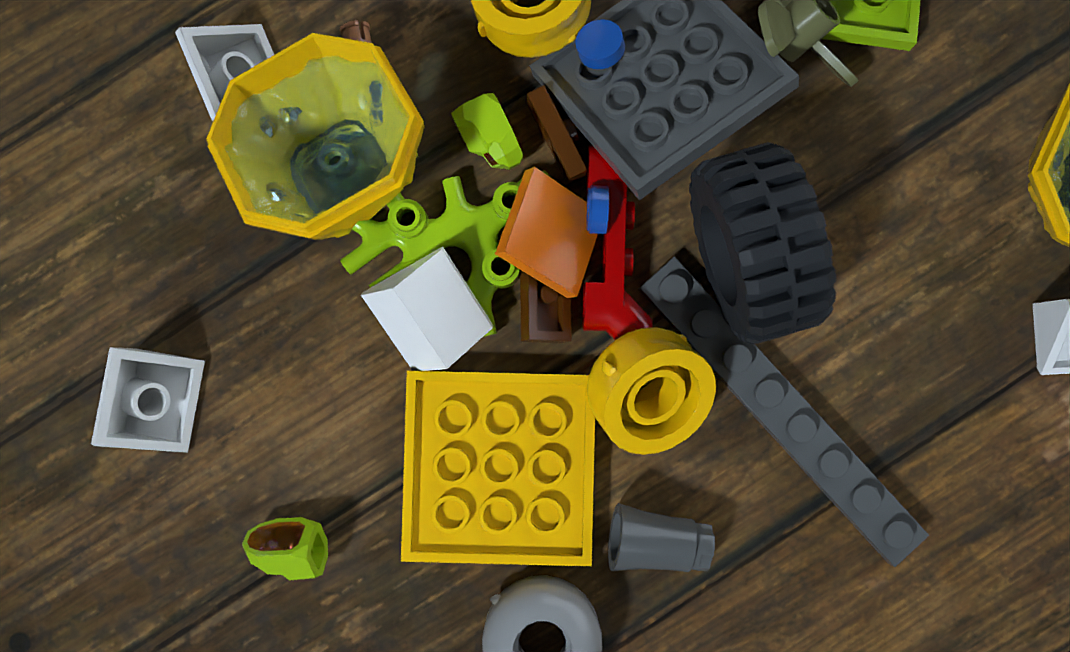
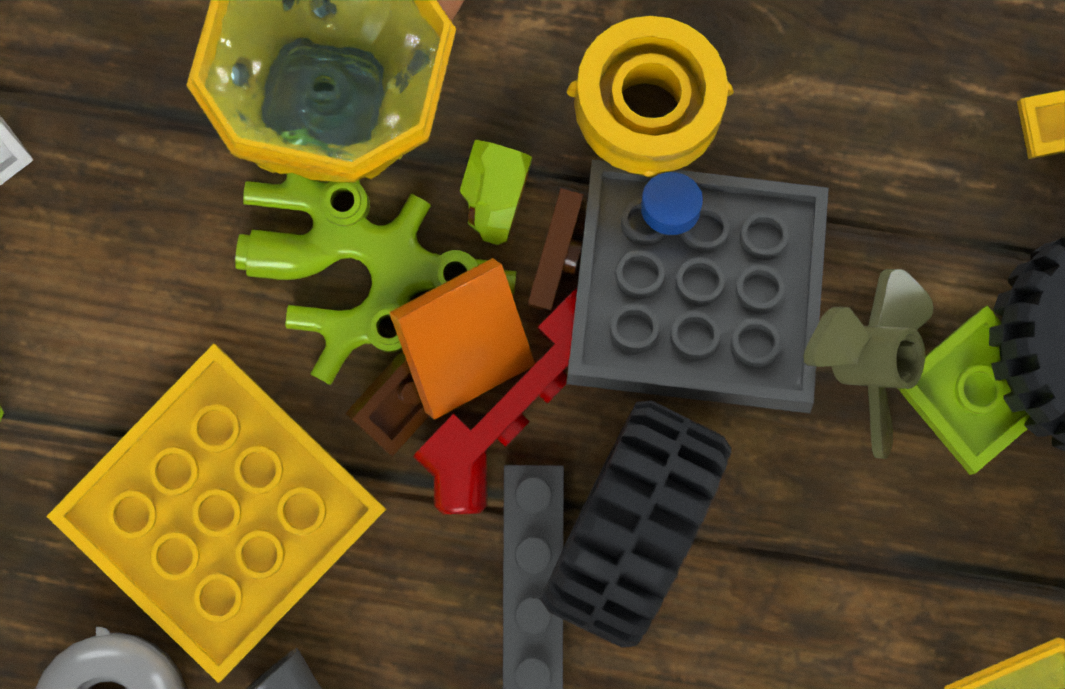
camera: 45 degrees right, 0 degrees up
white slope [361,247,493,371] -> none
blue tile [586,185,609,234] -> none
yellow piece [587,327,716,455] -> none

